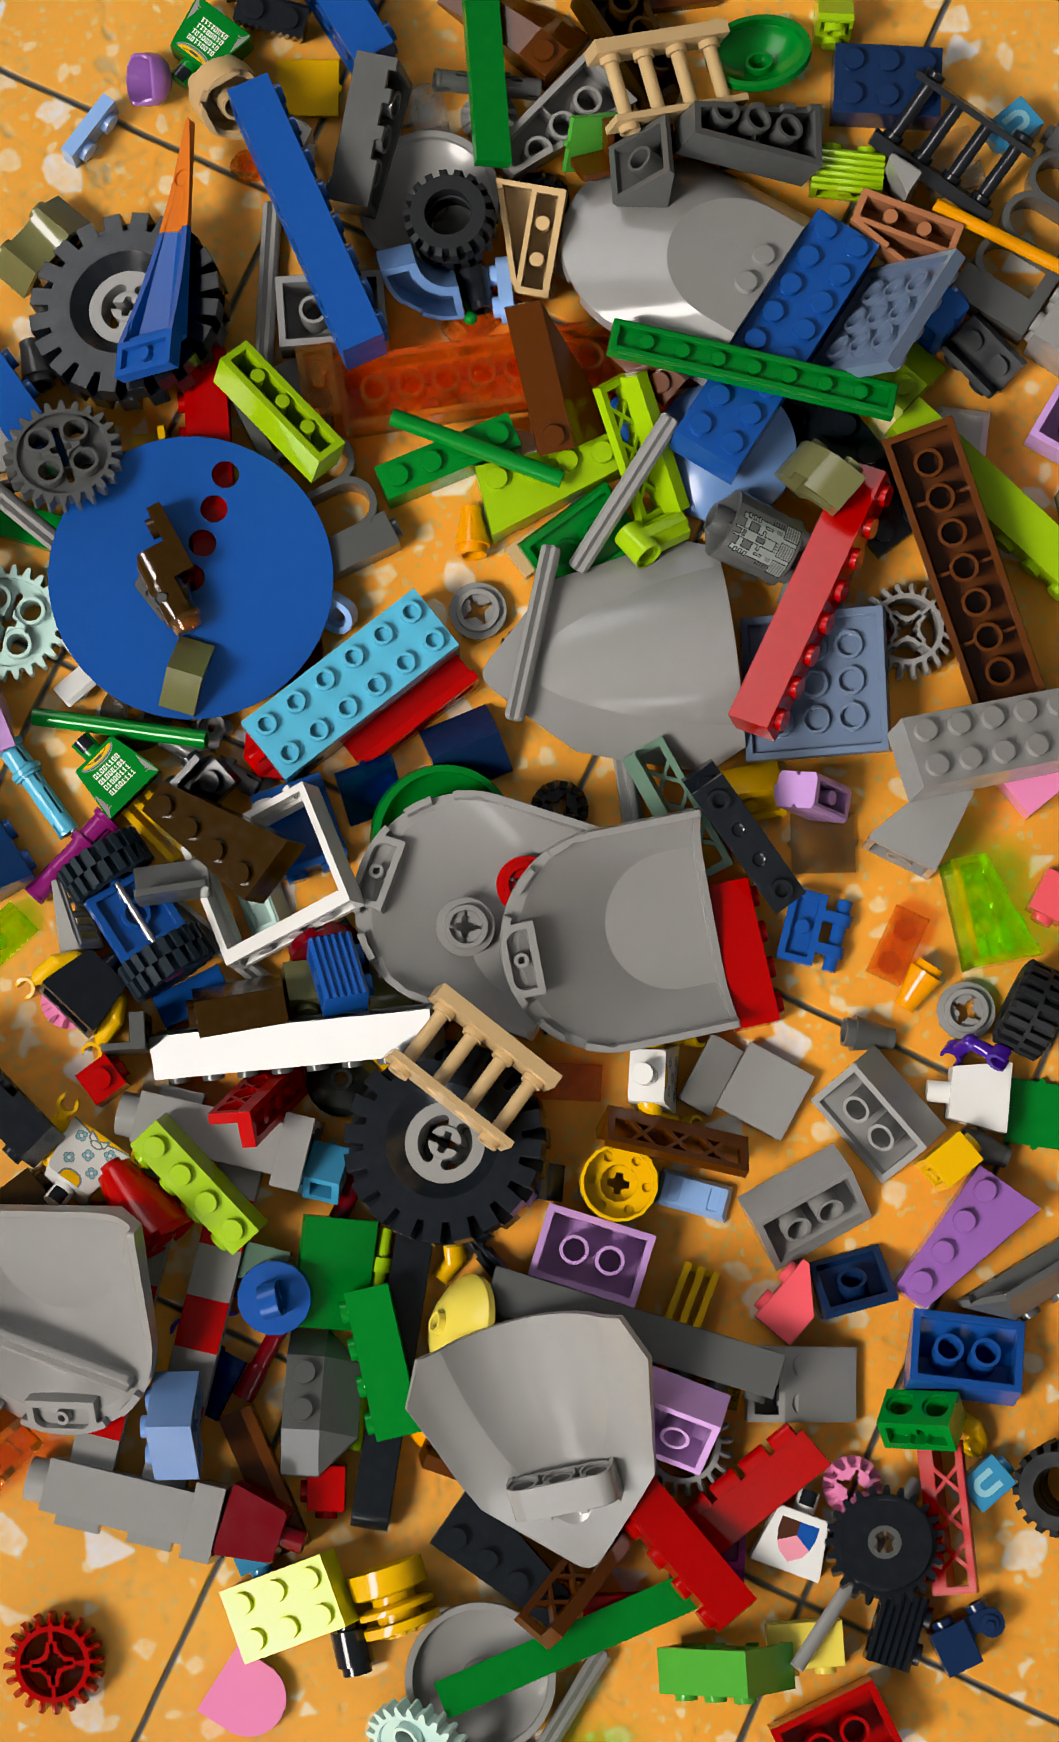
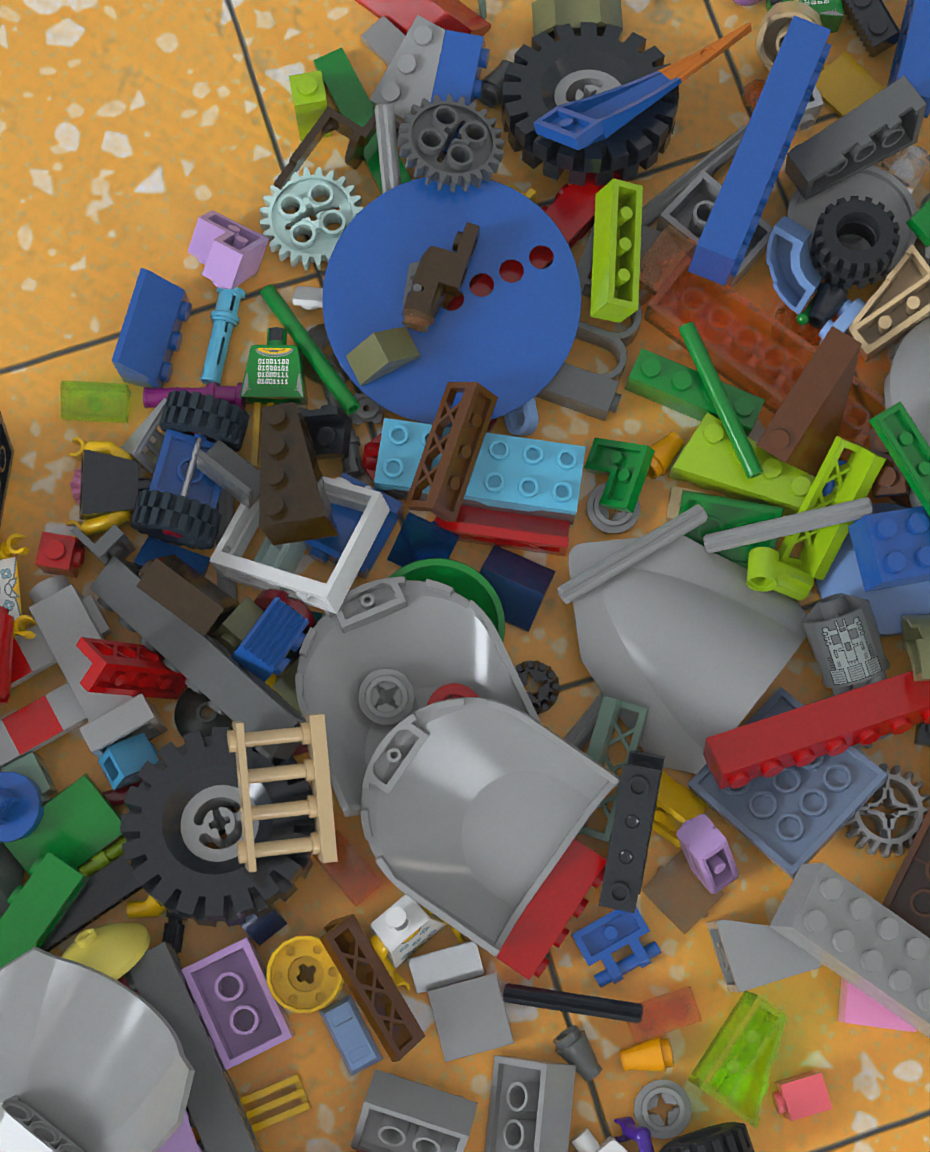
camera: 45 degrees right, 5 degrees down
lime brick [130,1112,268,1256] -> none
none -> reddish brown fence [404,382,498,522]
none -> black axle [503,983,644,1023]
none -> green plate [584,437,655,513]

